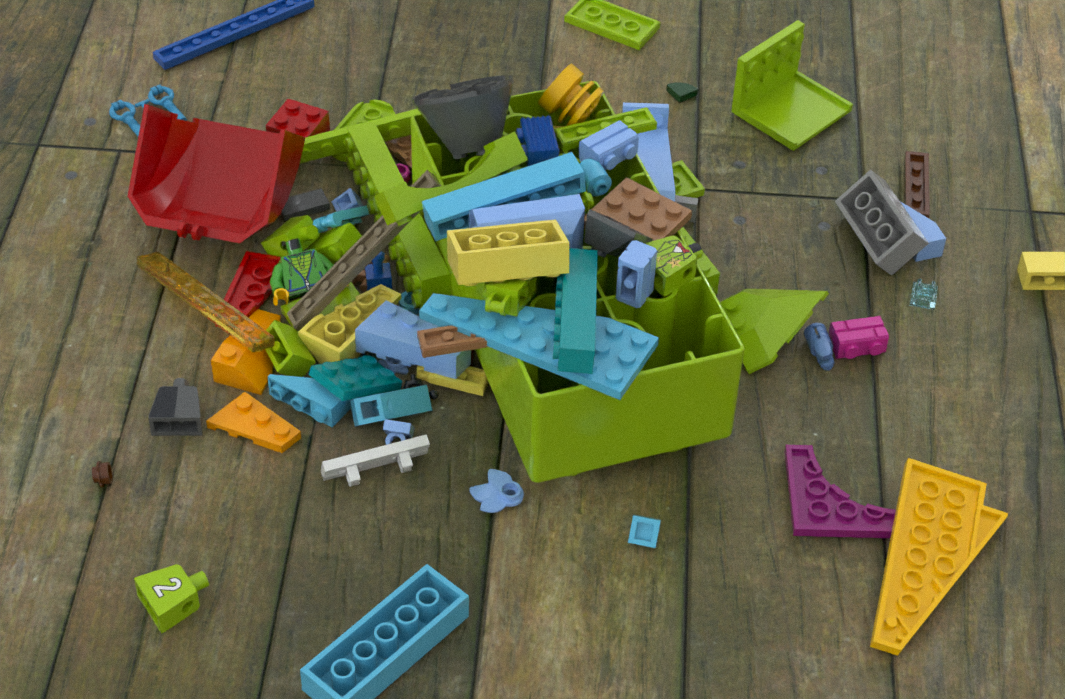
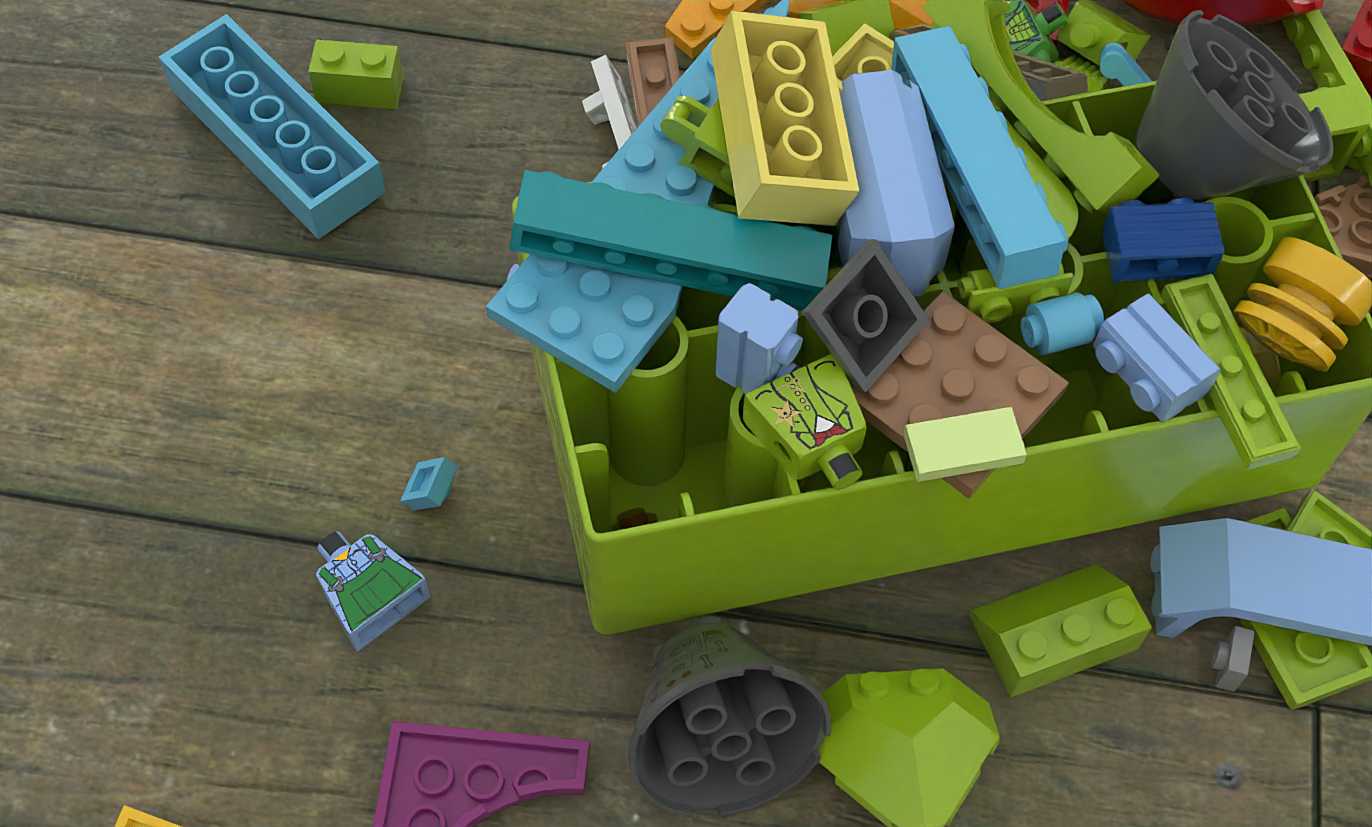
camera: 95 degrees right, 15 degrees up
none -> lime brick [308,39,404,110]
none -> torso [316,531,430,652]
none -> dark grey cone [628,616,831,816]
none -> yellowish green tile [903,407,1027,482]

